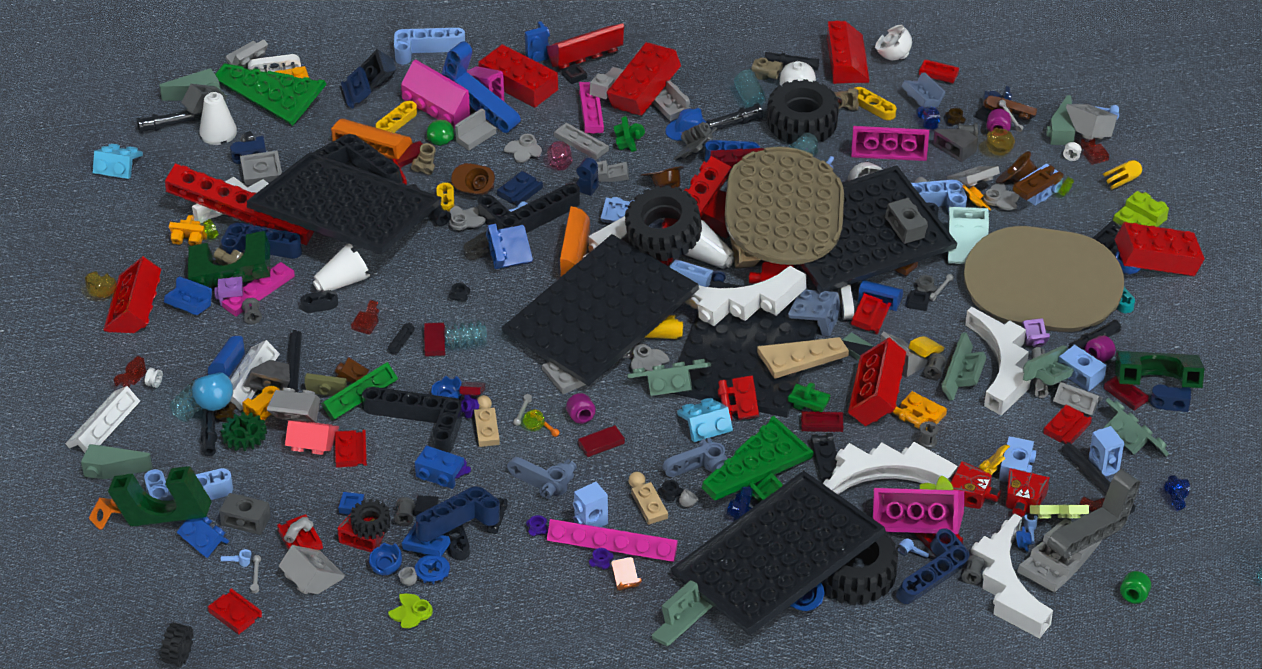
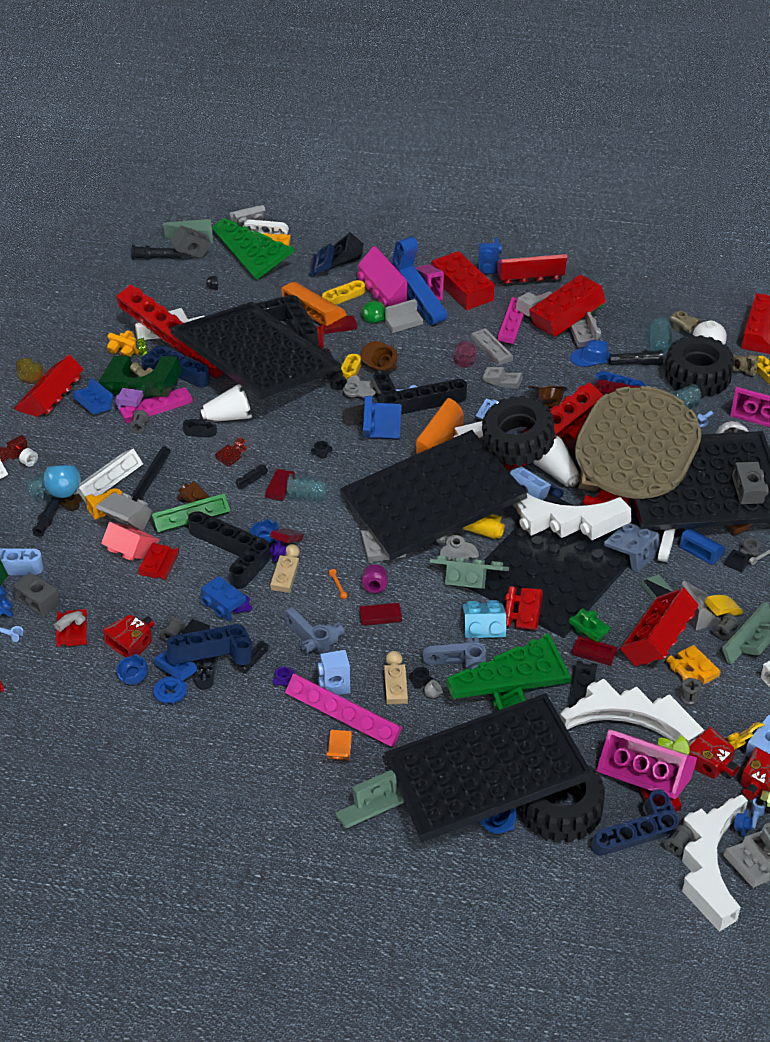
camera: 20 degrees right, 0 degrees up
medium azure bracket [93,144,143,179] -> none
white cone [199,92,237,145] -> none
blue brick [208,336,245,377] -> none
dark green gear [221,412,267,451] -> none
dark blue leg [230,136,266,164] -> none
light grey plate [240,151,282,186] -> none
flat silver slope [244,360,290,391] -> none
light grey hinge [250,555,261,593] -> none
light grey slope [279,545,345,594] -> none
olive plate [305,373,347,396] -> none
blue plate [338,492,365,514] -> none
black tyre [350,499,390,540] -> none
lime plate [388,594,433,628] -> none
light blue beam [394,28,465,65] -> none
light grey hinge [398,567,417,586] -> none
dark tan plate [411,143,436,175] -> none
dark blue plate [497,171,543,207] -> none
light grey plate [504,134,542,163] -> none
light grey hinge [513,394,532,426] -> none
clear neon green tile [523,409,545,431] -> none
black tile [562,64,587,84] -> none
dark blue leg [575,157,599,196] -> none
dark purple plate [589,548,614,569] -> none
green hips [613,116,645,152] -> none
dark grey hinge [673,122,717,160] -> none
clear blue plate [727,487,753,521] -> none
tan wing [757,337,849,379] -> none
black pin [764,52,820,70] -> none
red plate [851,293,891,334] -> none
light blue hand [898,538,929,558] -> none

